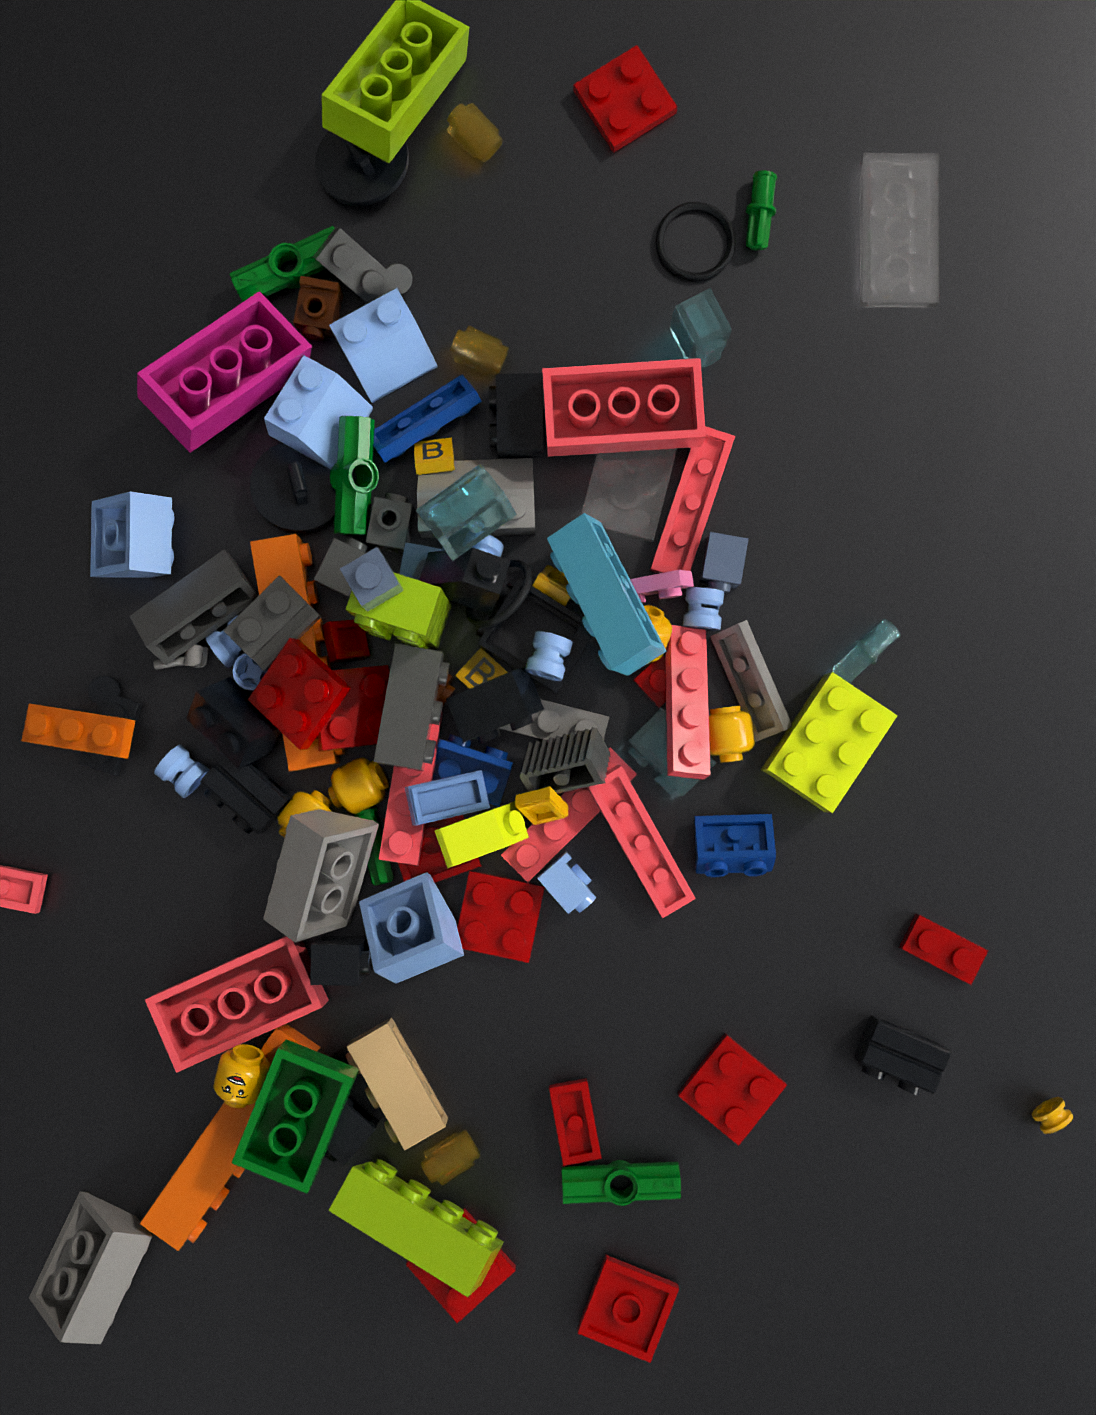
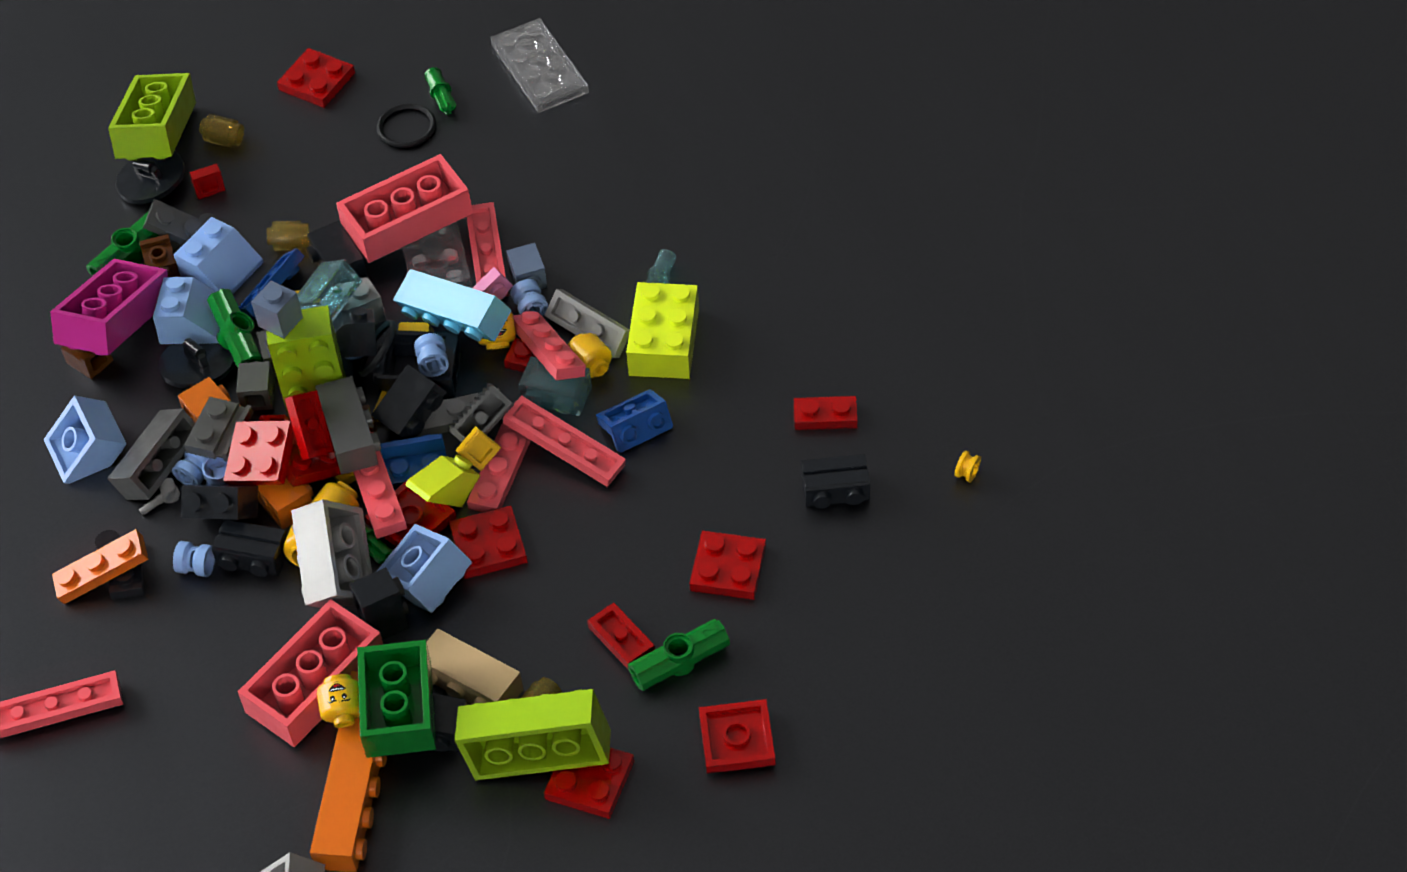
camera: 25 degrees left, 35 degrees down
medium blue tile [404,770,490,826] -> none
light blue brick [537,851,596,914] -> none
clear light blue brick [669,288,732,368] -> none
none -> red plate [189,163,226,200]
none -> red plate [285,390,335,460]

